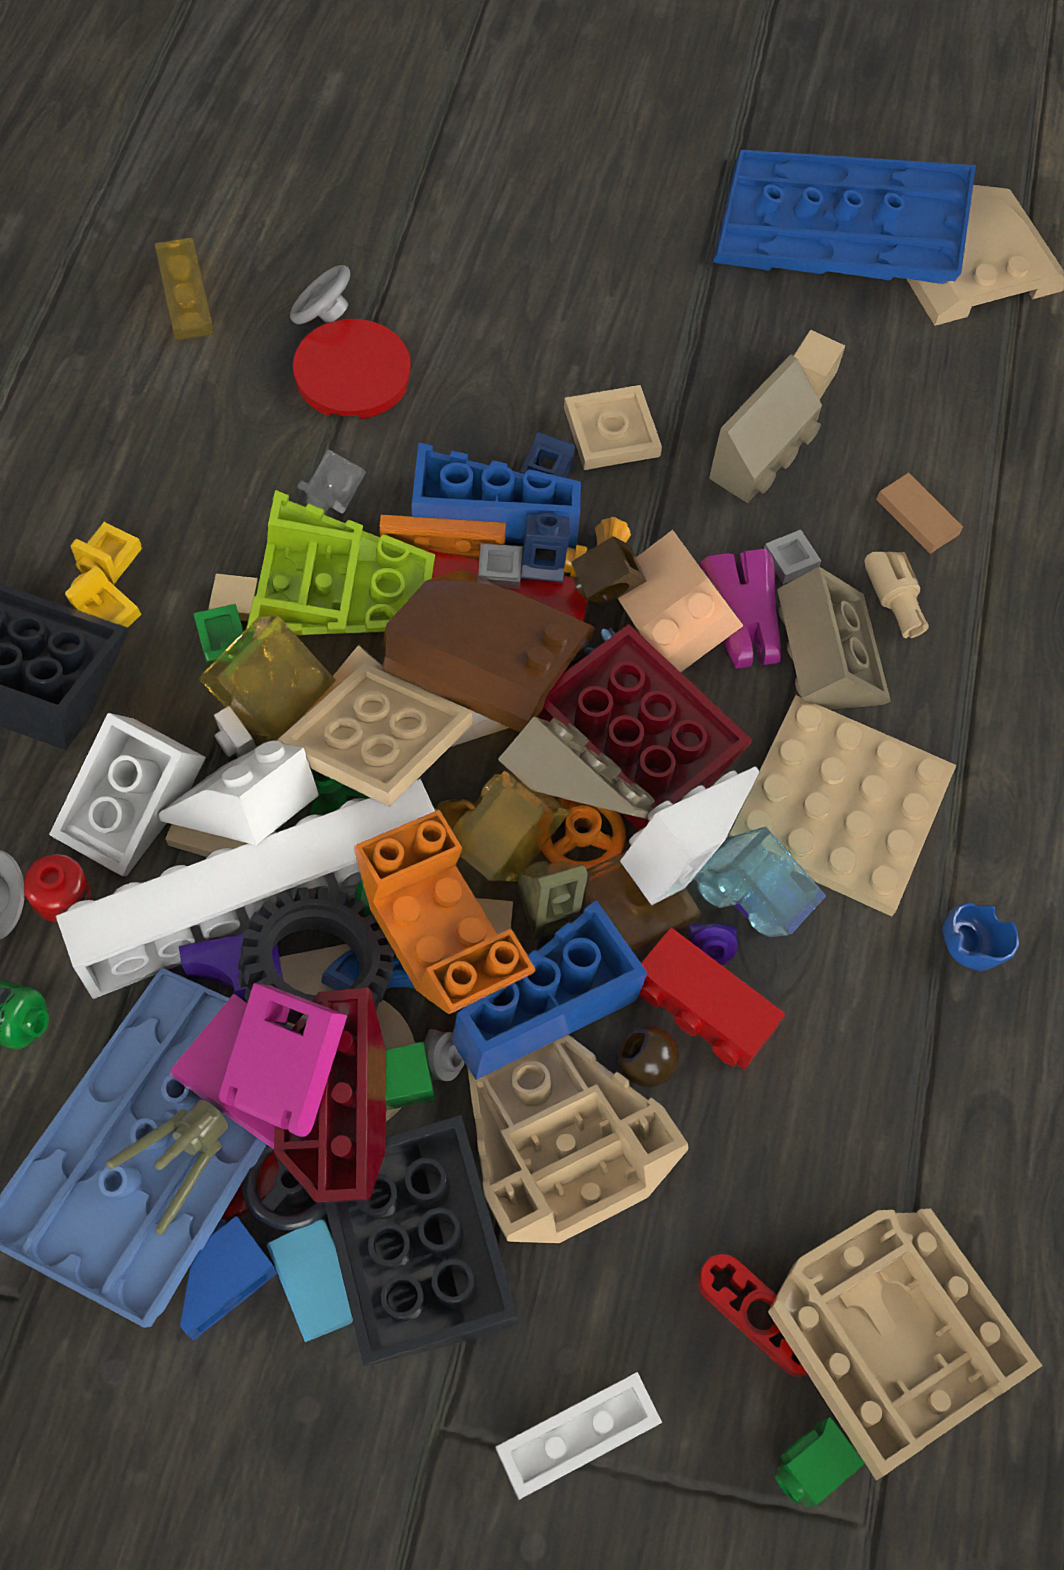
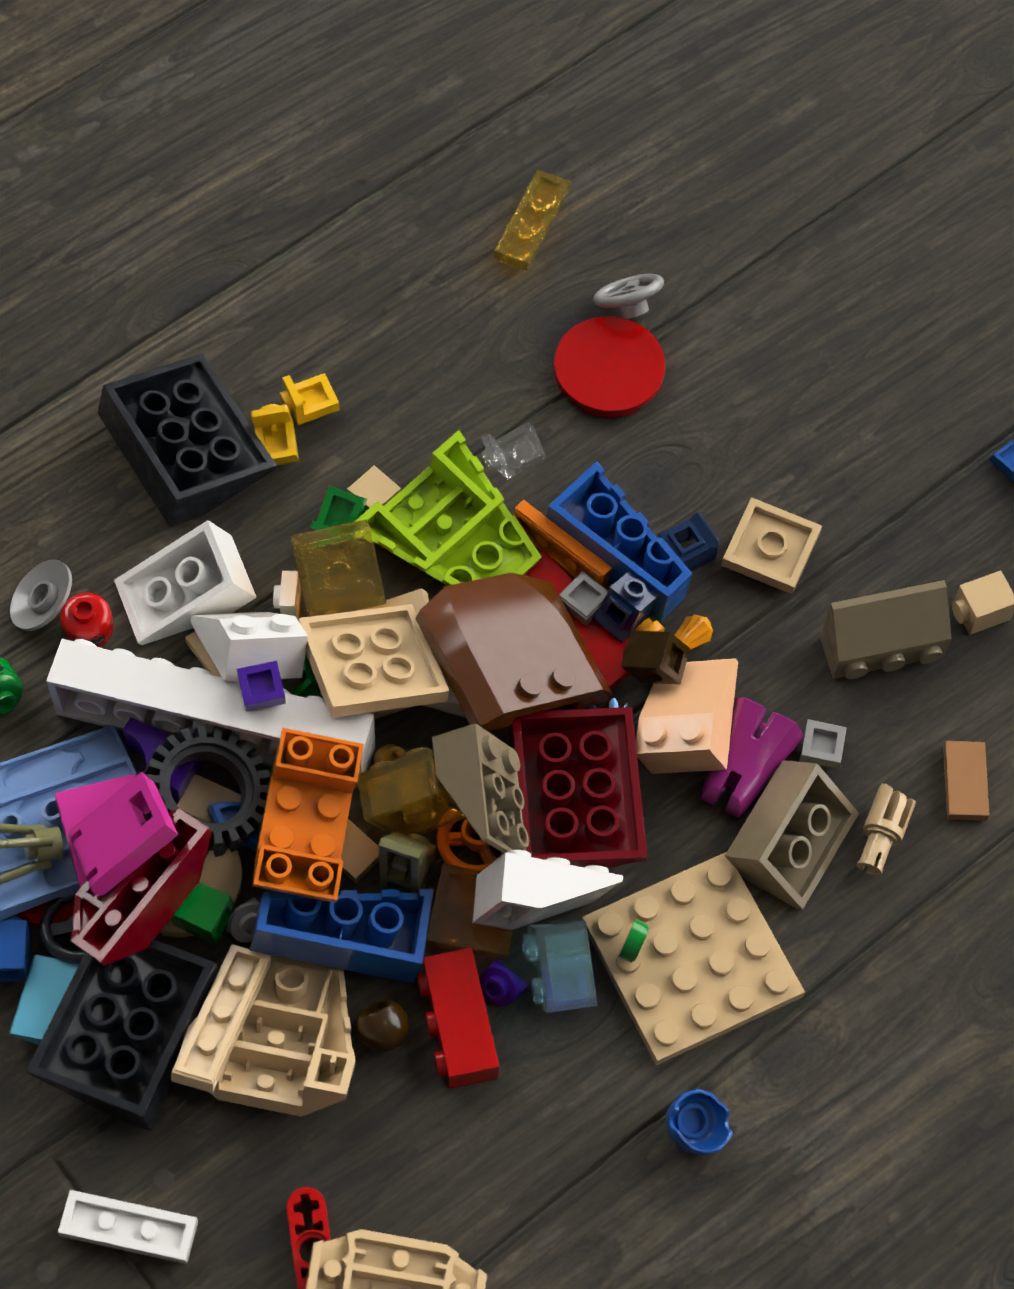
camera: 40 degrees right, 0 degrees up
none -> tan tile [171,944,271,1093]
none -> dark purple plate [237,661,286,712]
none -> green tile [618,919,650,963]

